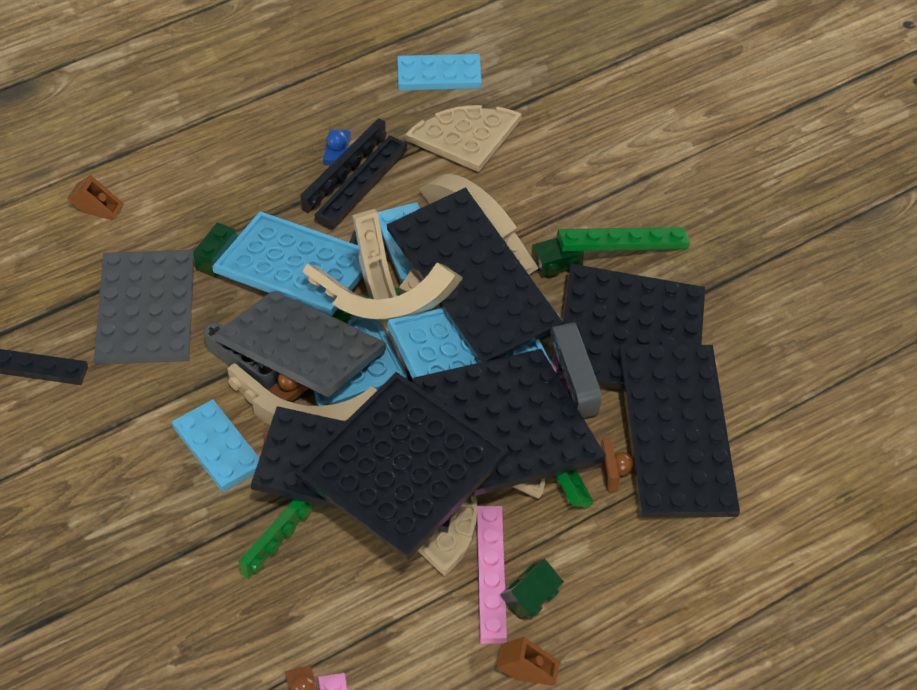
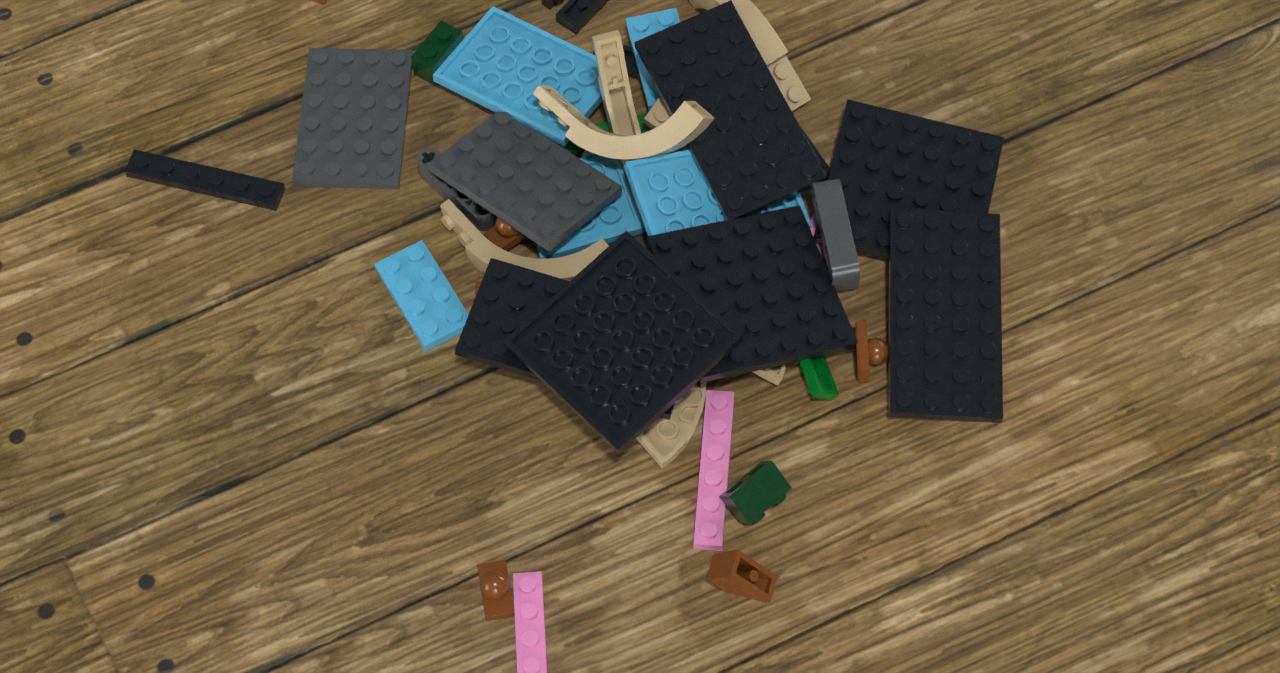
camera: 10 degrees right, 10 degrees up
green plate [239,499,316,579] -> none
dark green brick [531,238,584,279] -> none
green plate [556,227,690,251] -> none

